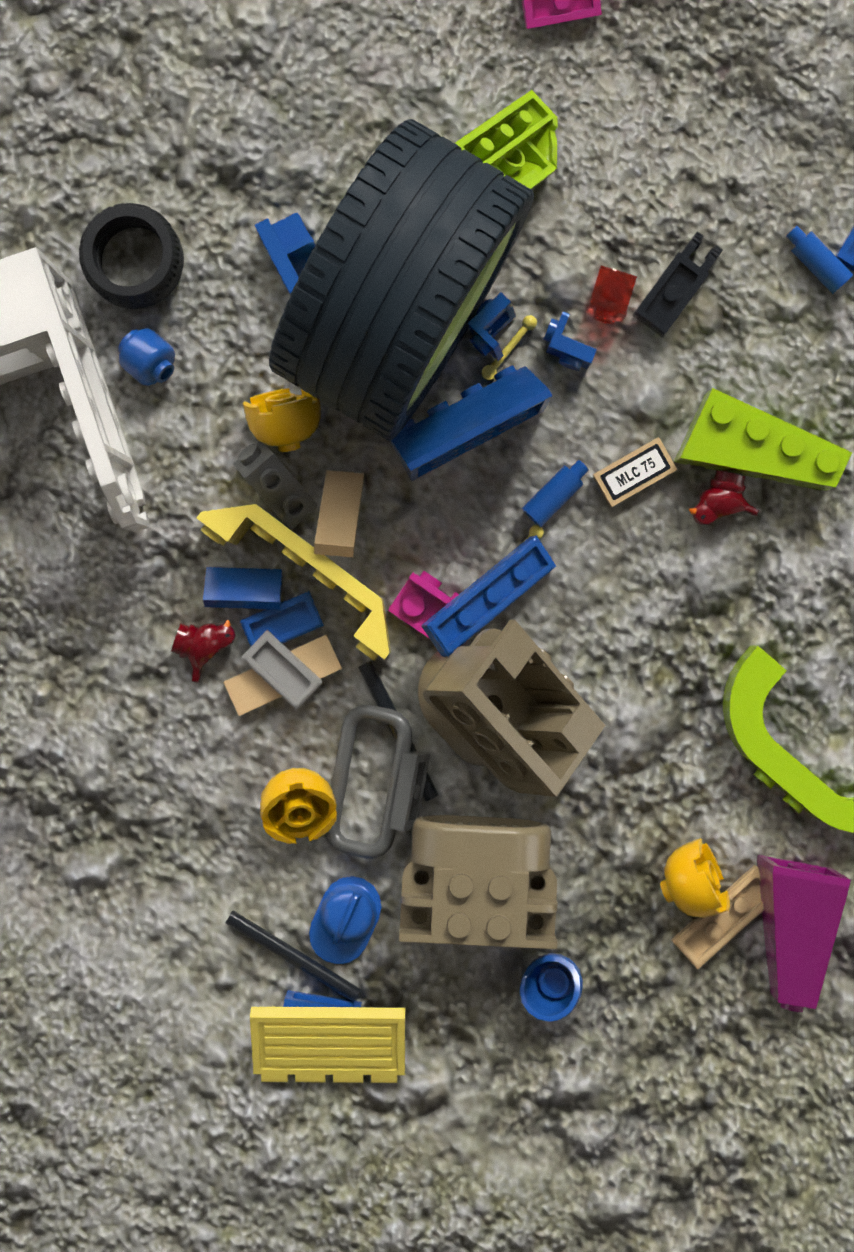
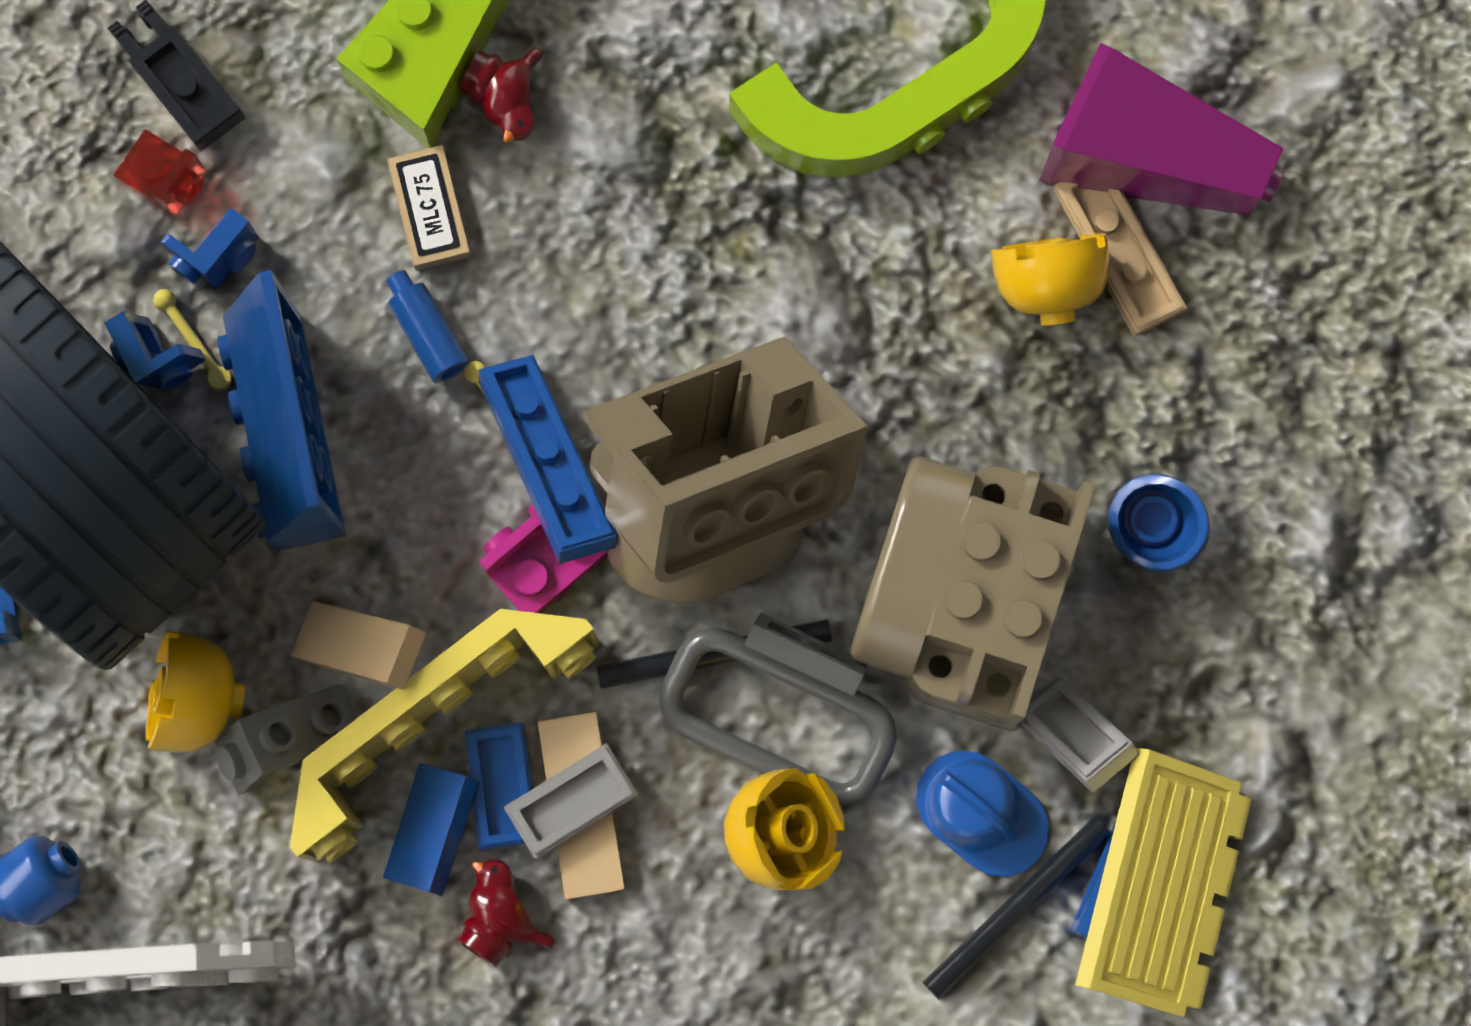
camera: 75 degrees left, 10 degrees down
none -> light grey tile [1021,678,1139,793]

